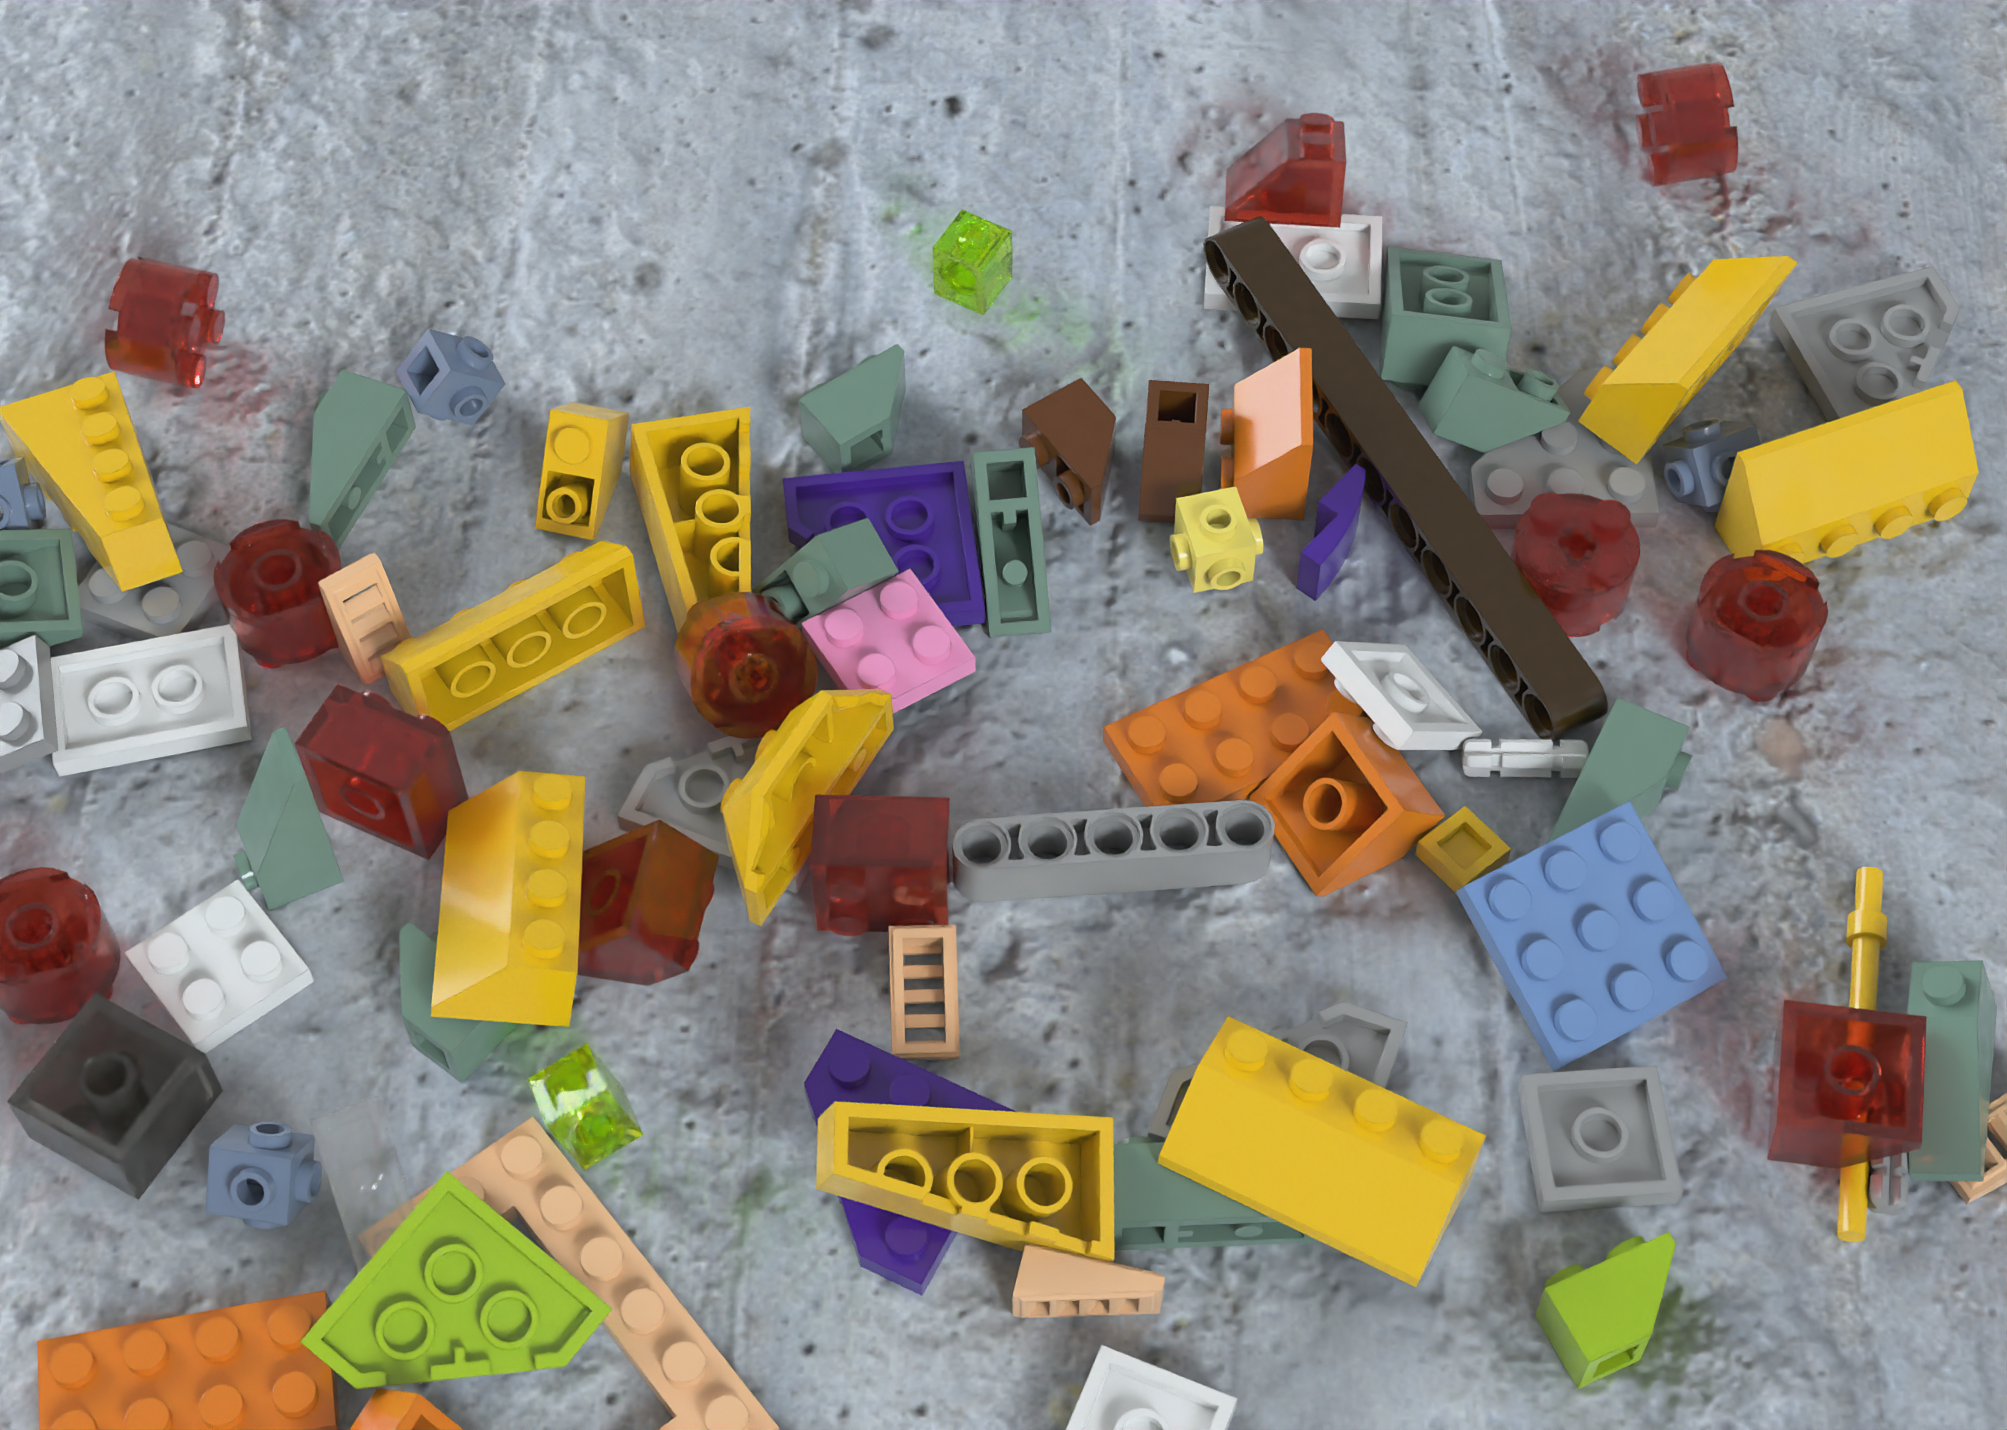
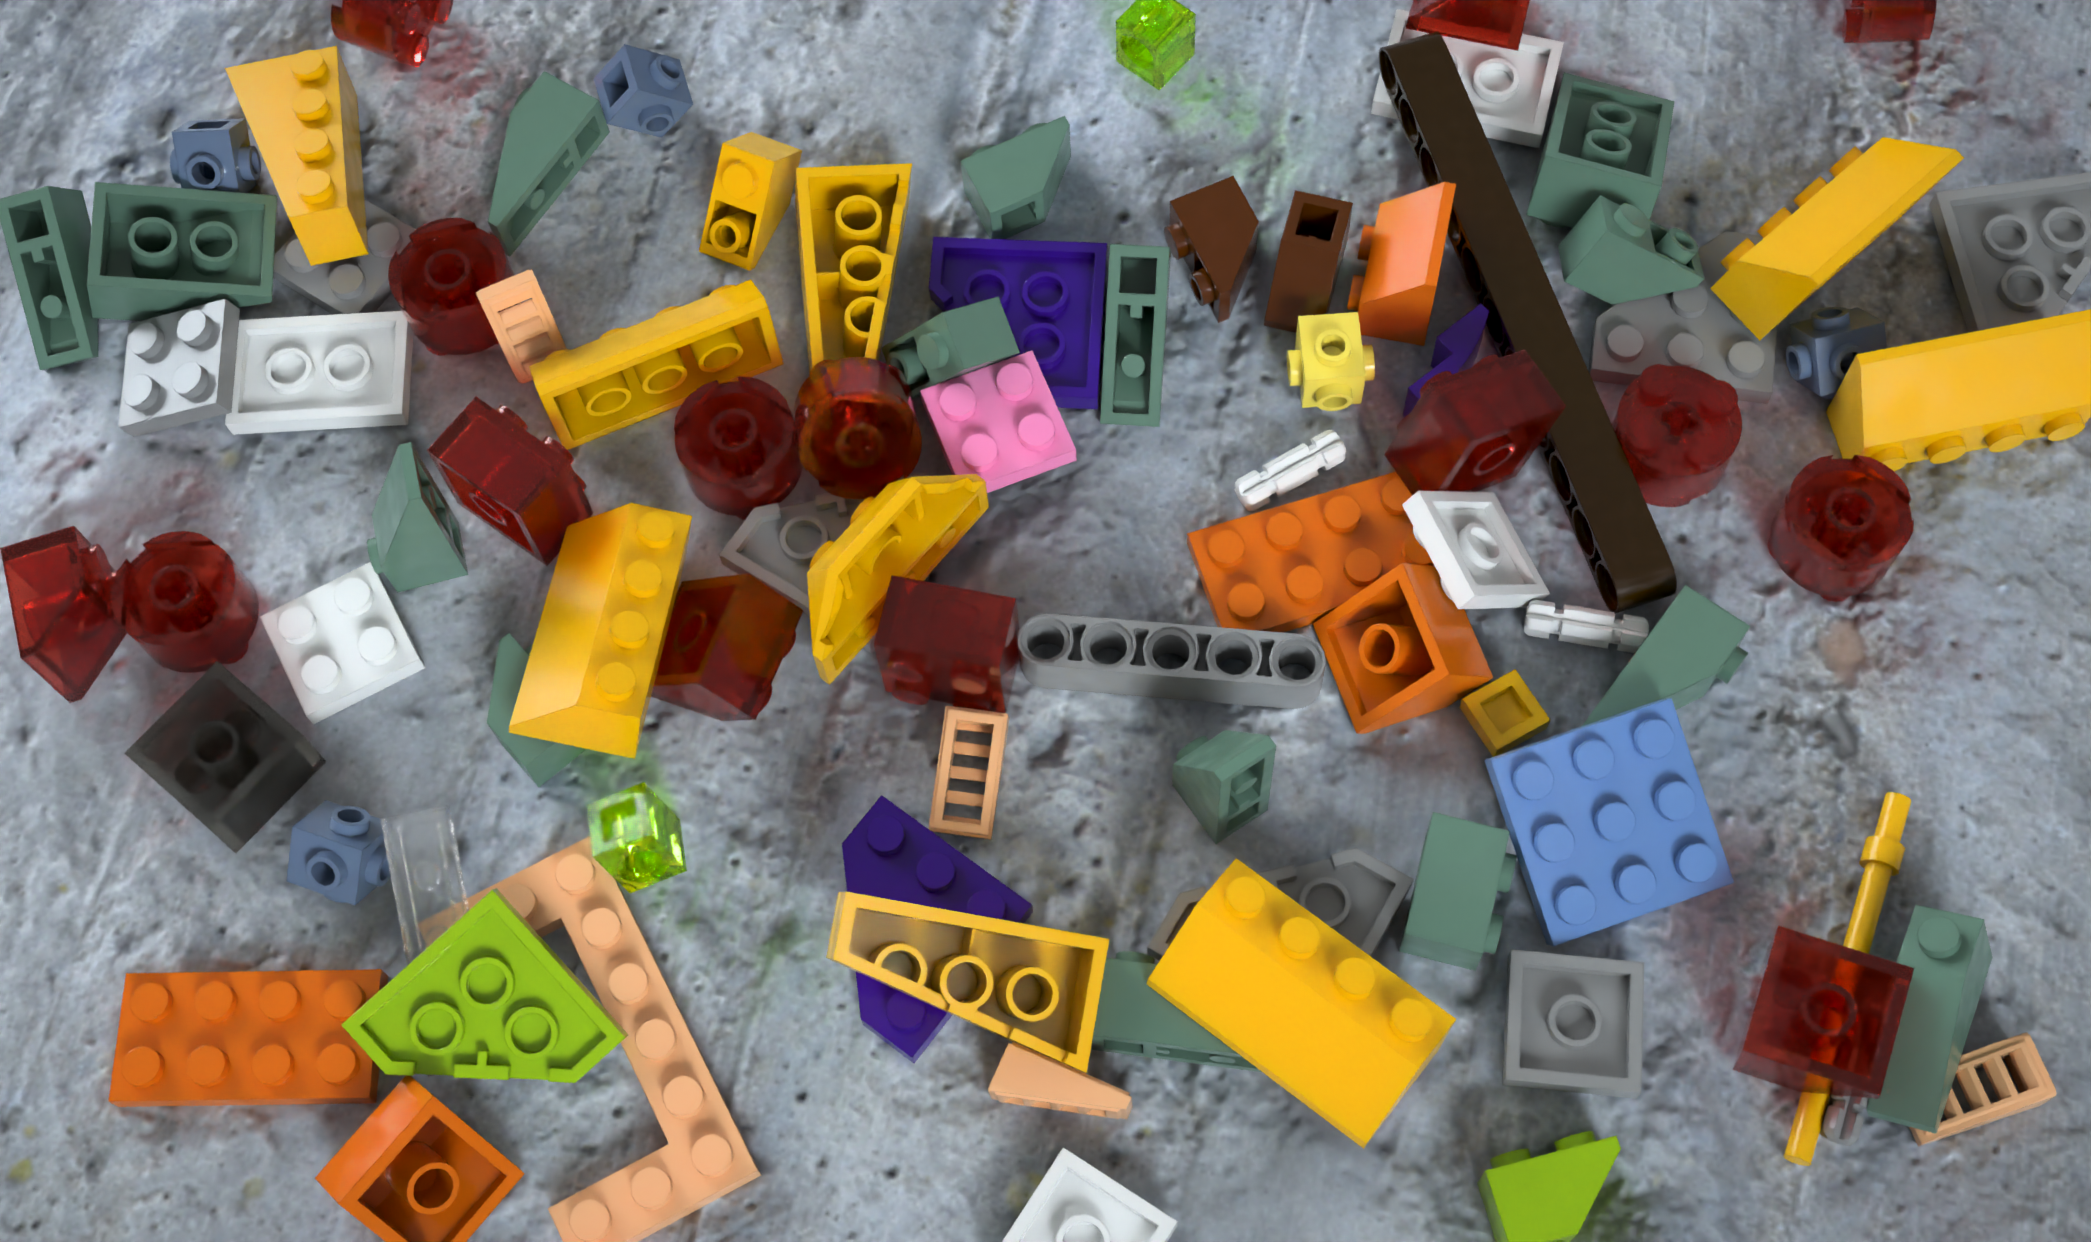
camera: 15 degrees right, 10 degrees up
none -> clear red brick [674,377,804,520]
none -> sand green slope [1172,730,1276,844]
none -> white axle [1234,430,1347,511]
none -> clear red brick [1384,349,1566,496]
none -> sand green brick [1399,812,1517,971]

